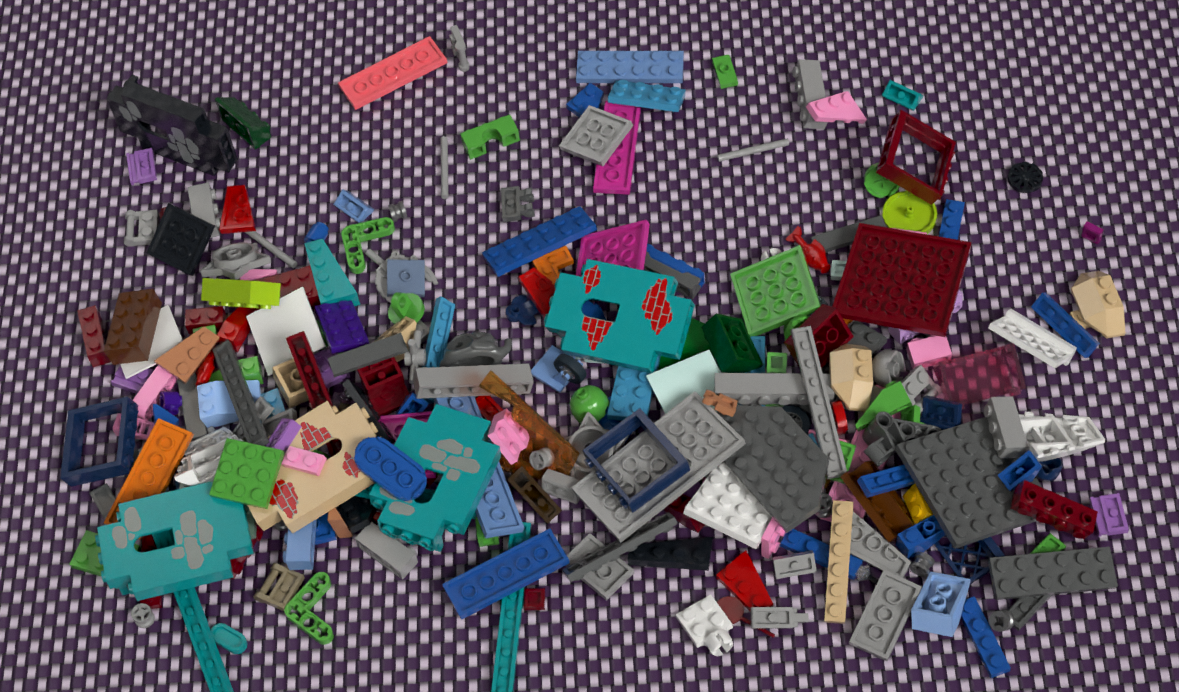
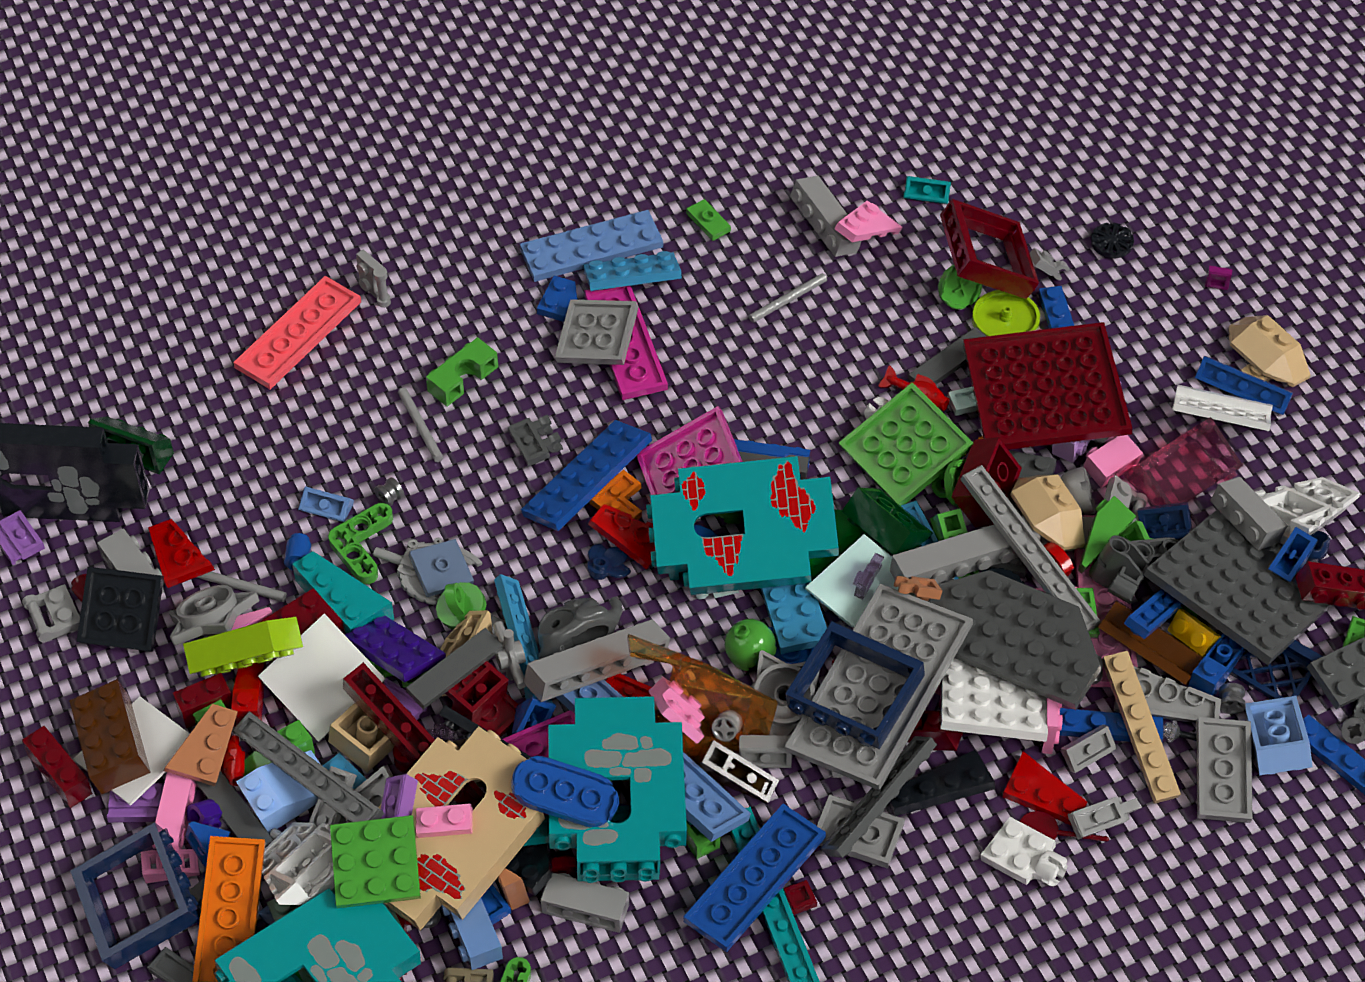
camera: 30 degrees left, 5 degrees down
medium blue plate [531,345,587,393] -> none
none -> clear purple plate [853,552,884,600]
none -> light grey plate [1030,248,1070,280]

